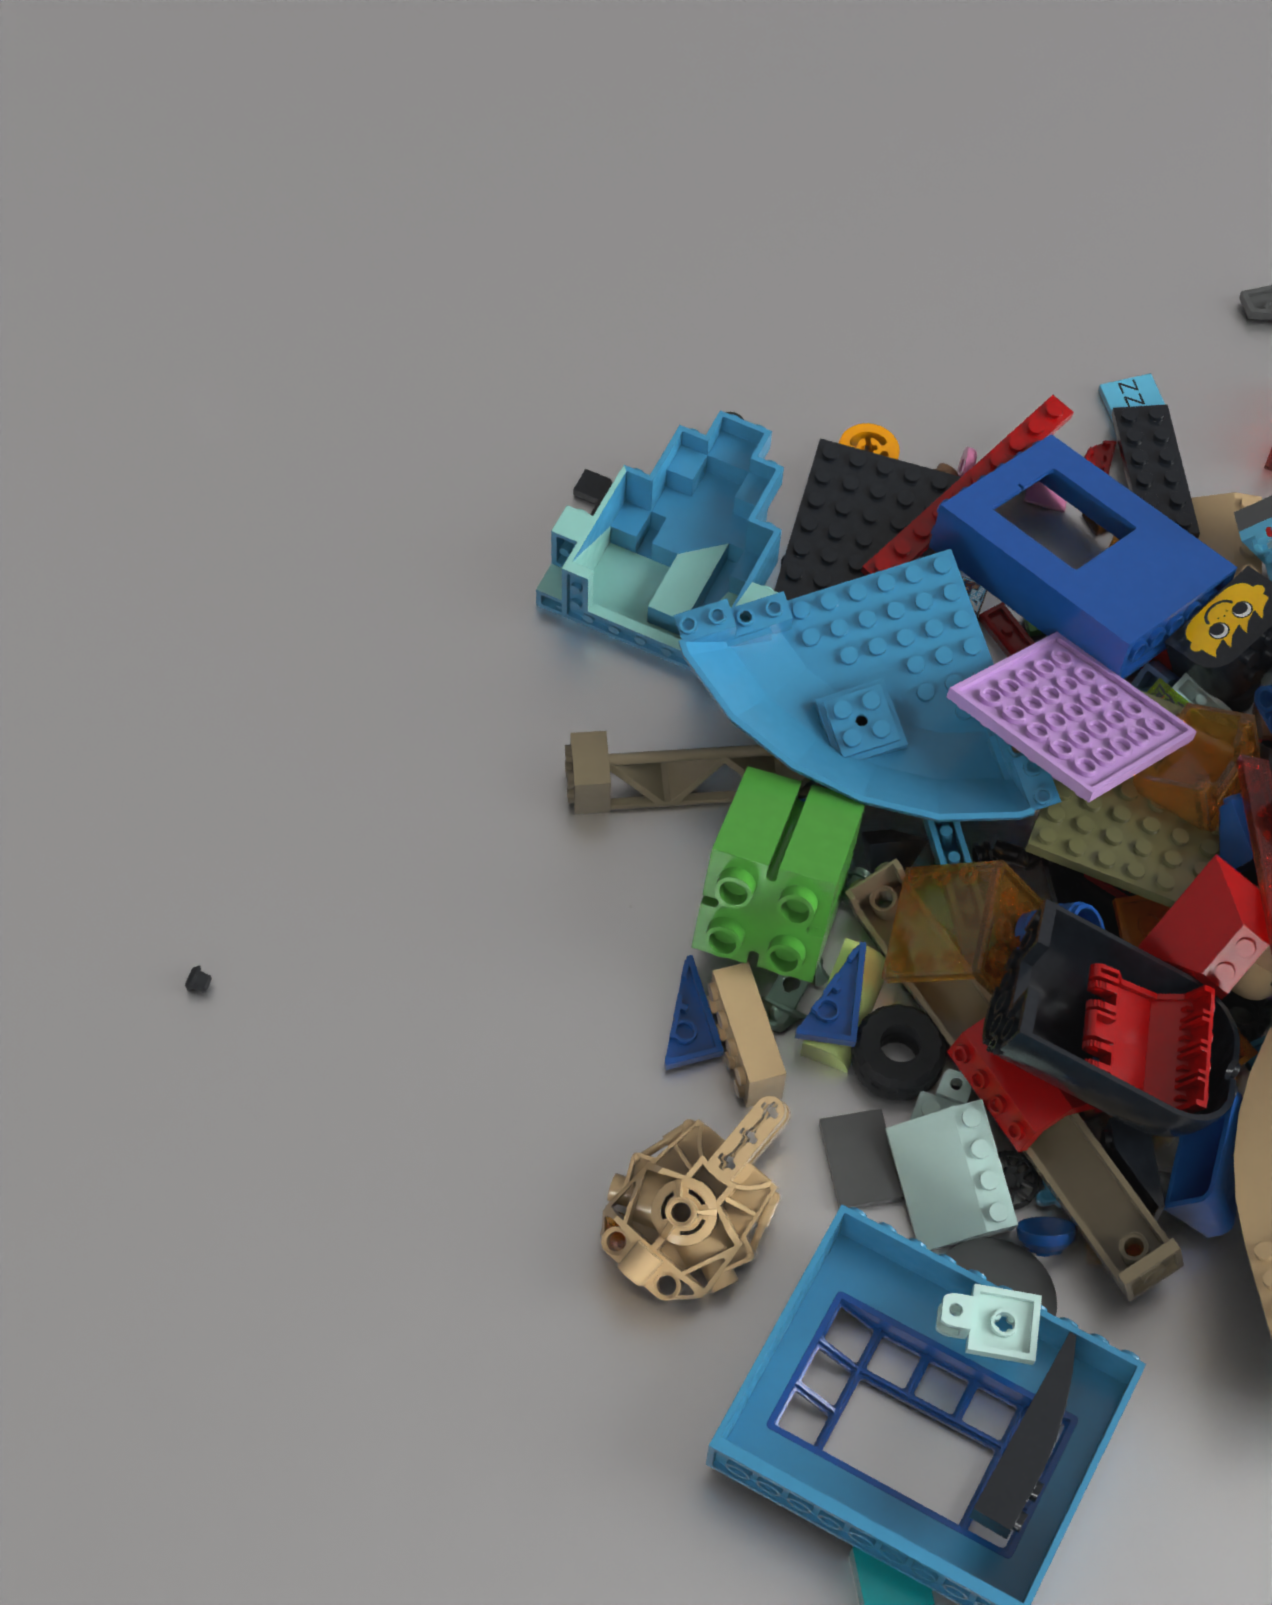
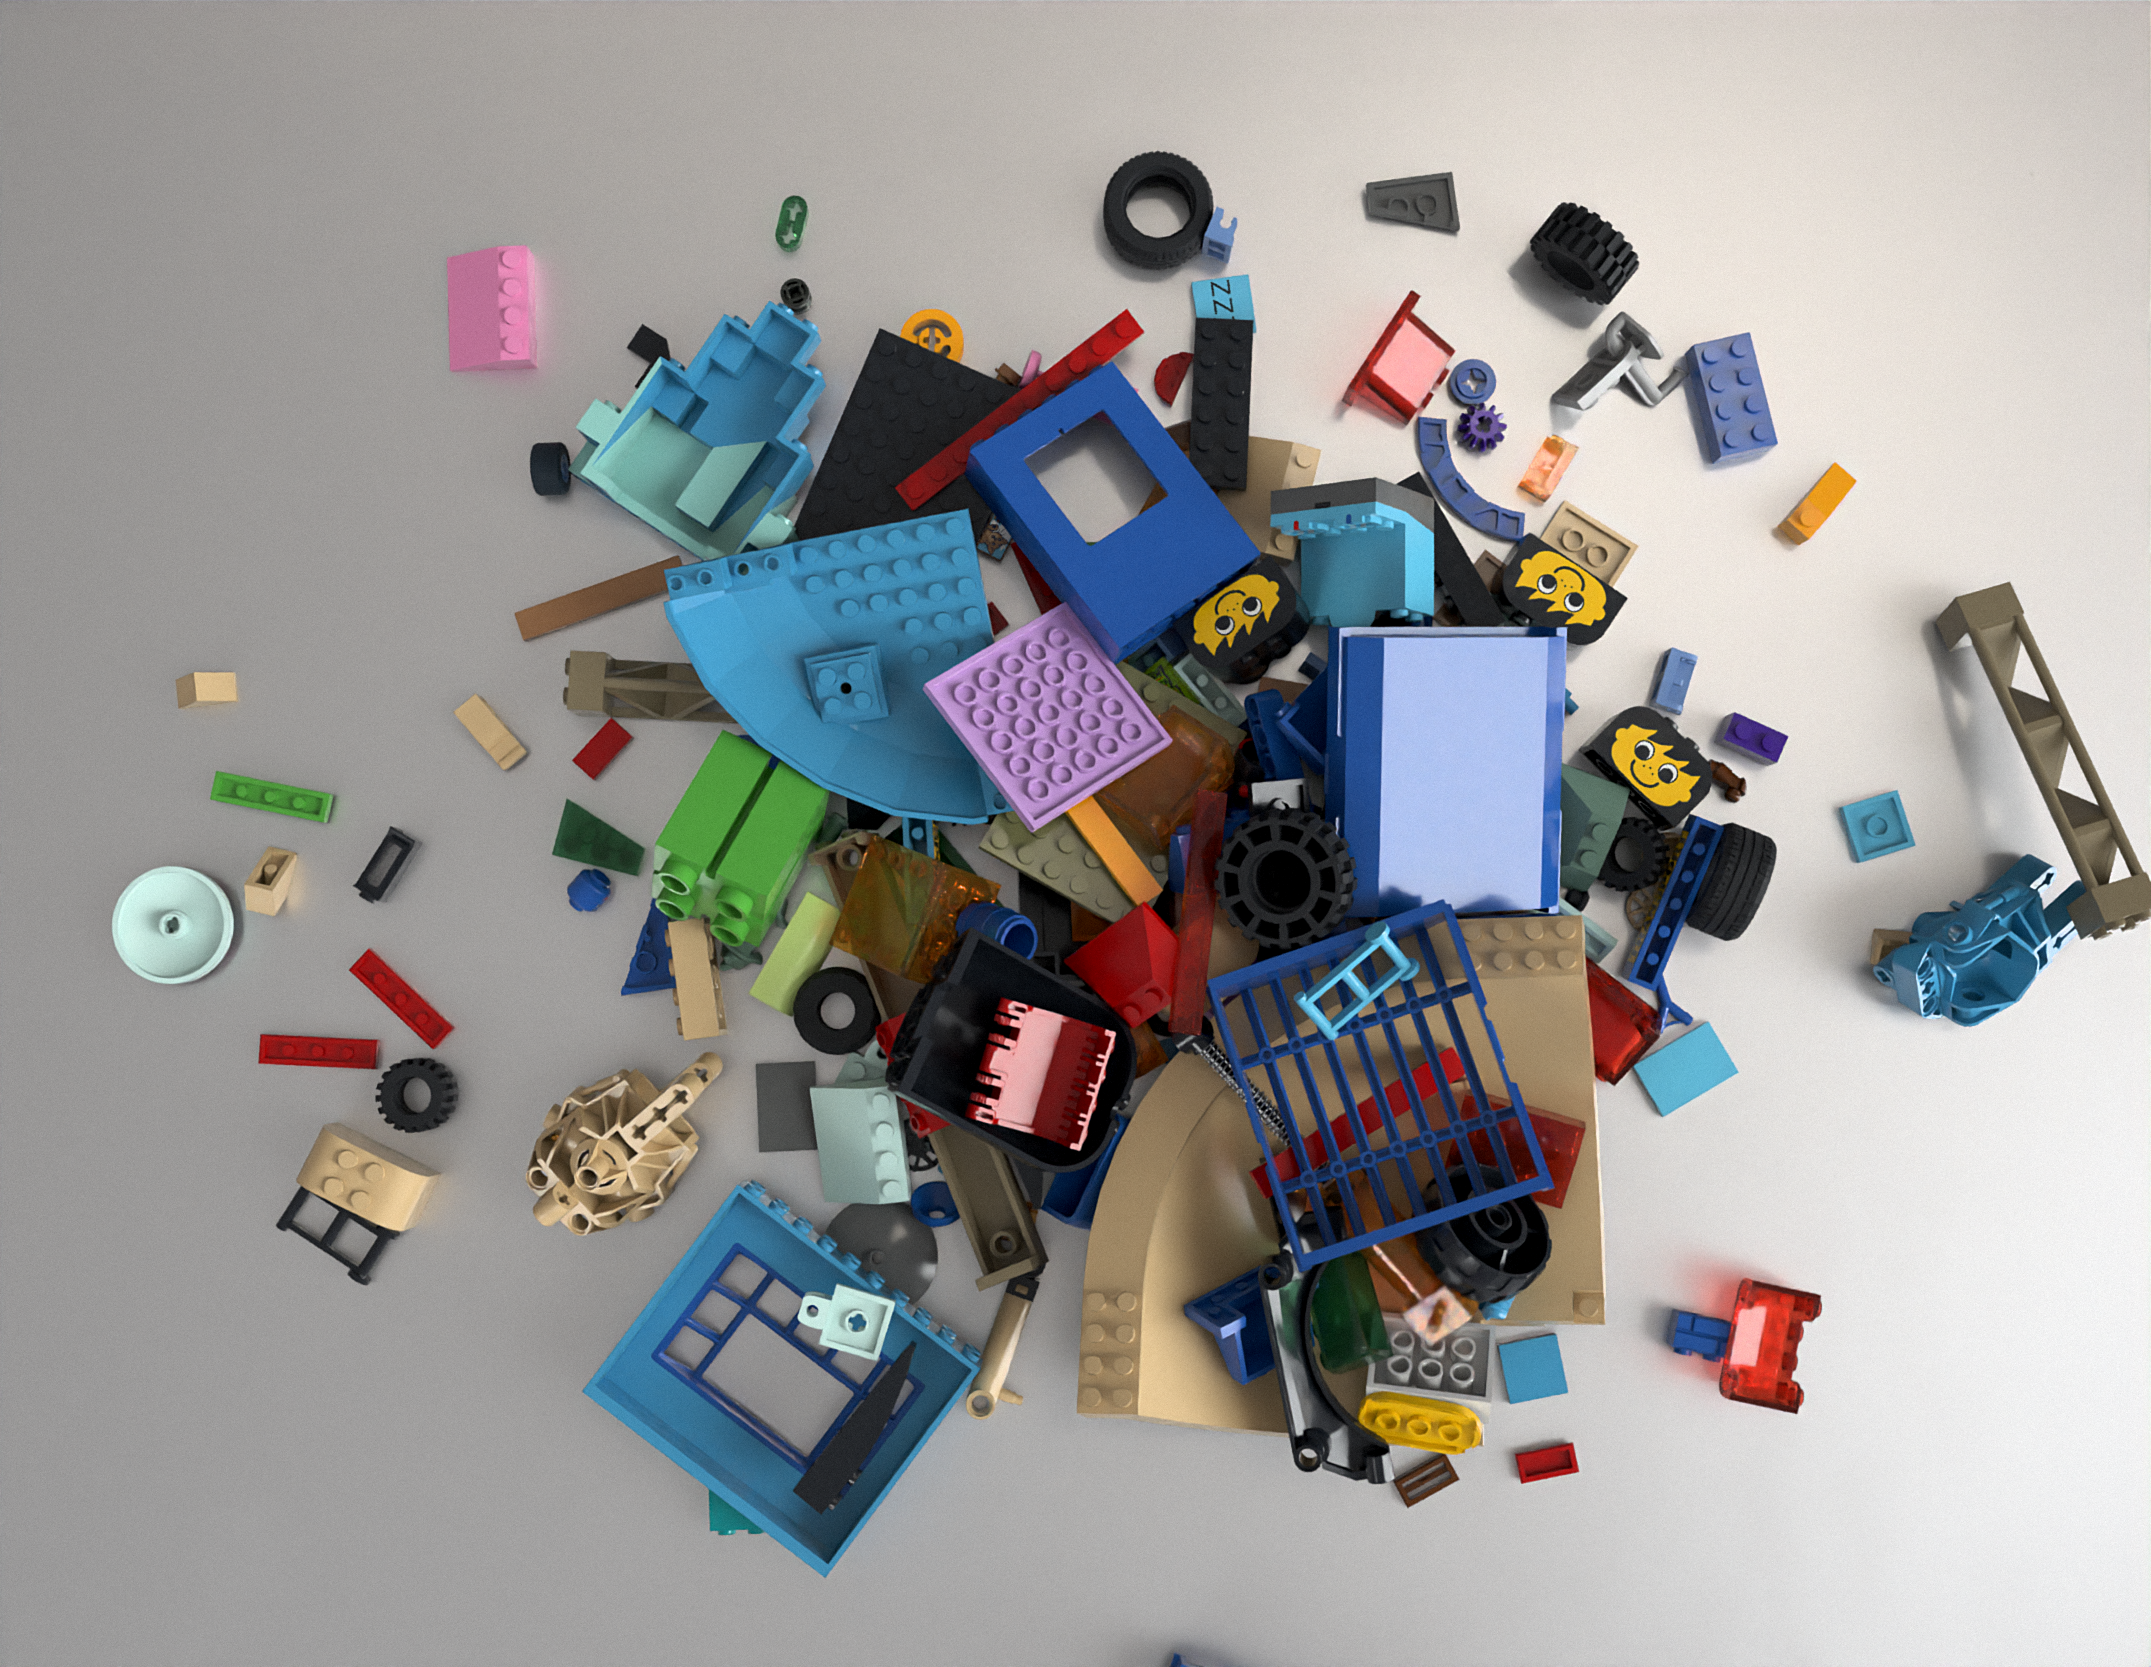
camera: 10 degrees right, 25 degrees up
black piece [185,965,212,993] -> none
blue wing [794,942,867,1047] -> none
none -> light aqua dish [112,866,234,984]
none -> tan slope [176,672,238,709]
none -> bright green plate [210,771,333,823]
none -> tan slope [244,846,297,916]
none -> red tile [258,1034,380,1069]
none -> black piece [275,1186,400,1286]
none -> tan brick [296,1122,442,1231]
none -> red tile [349,948,455,1049]
none -> black window [353,826,423,904]
none -> black tyre [375,1058,458,1133]
none -> bright pink slope [447,245,537,372]
none -> tan piece [453,693,528,771]
none -> medium nougat tile [514,555,683,642]
none -> black wheel [530,442,571,496]
none -> clear green wing [552,798,646,877]
none -> blue head [567,869,611,912]
none -> red tile [572,718,634,781]
none -> clear green beam [775,195,809,252]
none -> tan piece [966,1263,1046,1420]
none -> light orange tile [1065,795,1163,906]
none -> black tyre [1103,151,1214,270]
none -> medium blue hinge [1202,207,1237,264]

